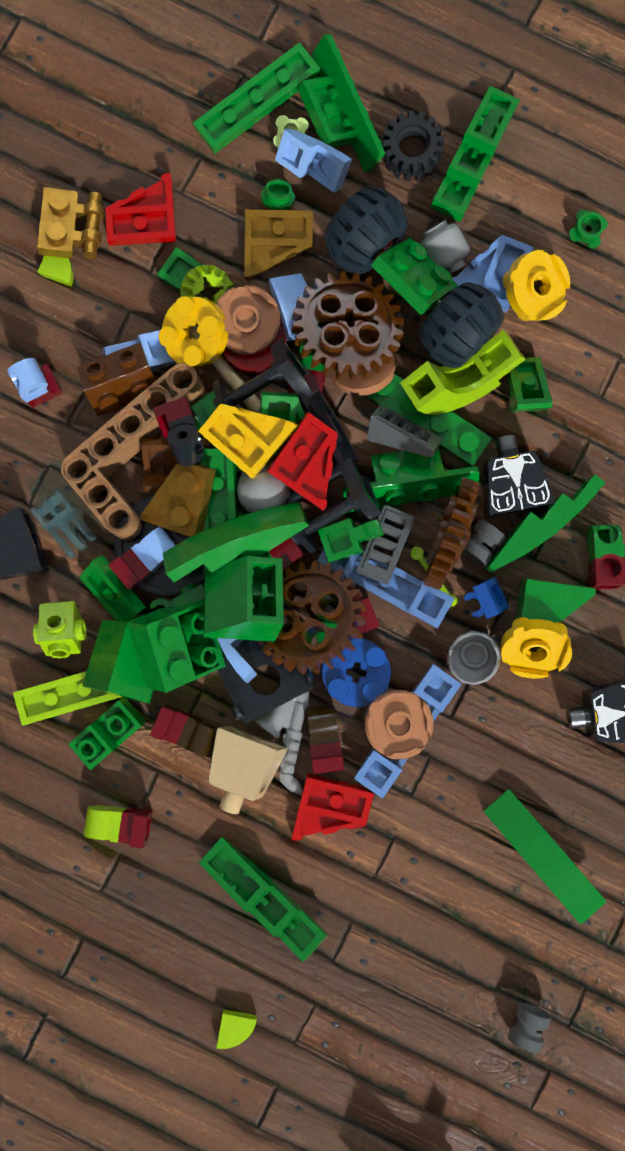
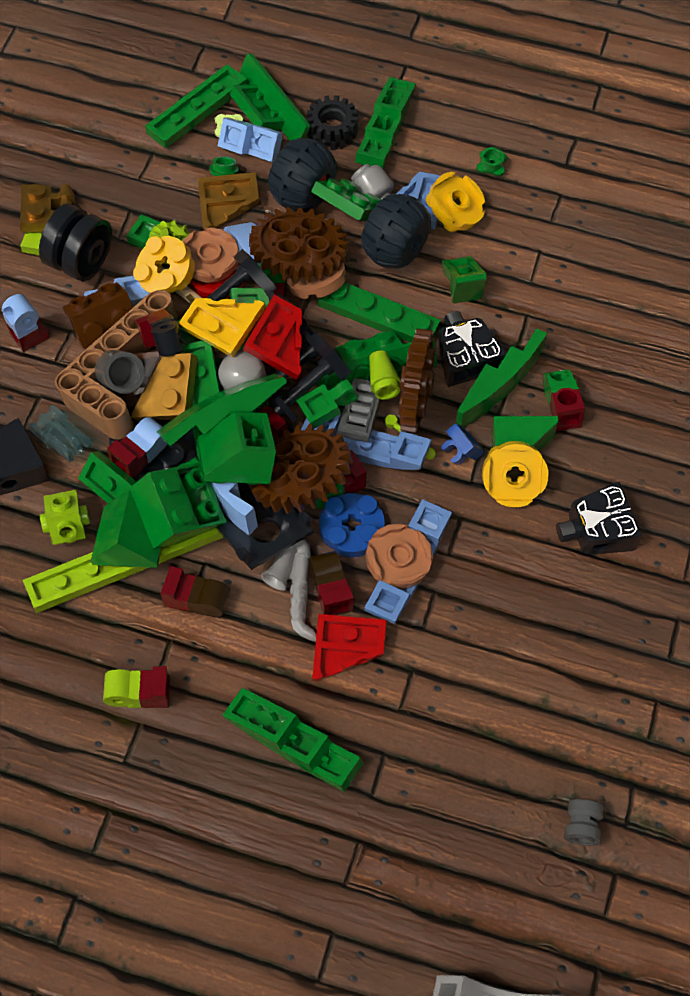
camera: 10 degrees left, 25 degrees down
green slope [68,697,146,770] -> none
red wing [105,173,177,246] -> none
tan torso [209,726,288,814] -> none
lime tile [216,1010,257,1049] -> none
dark grey slope [367,405,442,458] -> none
lime arch [400,330,525,415] -> none
light grey hair [448,631,500,685] -> none
dark grey wheel [463,519,507,567] -> none
green slope [483,789,607,925] -> none
none -> black wheel [39,203,112,282]
none -> dark grey piece [95,350,145,393]
none -> lime cone [369,350,401,400]

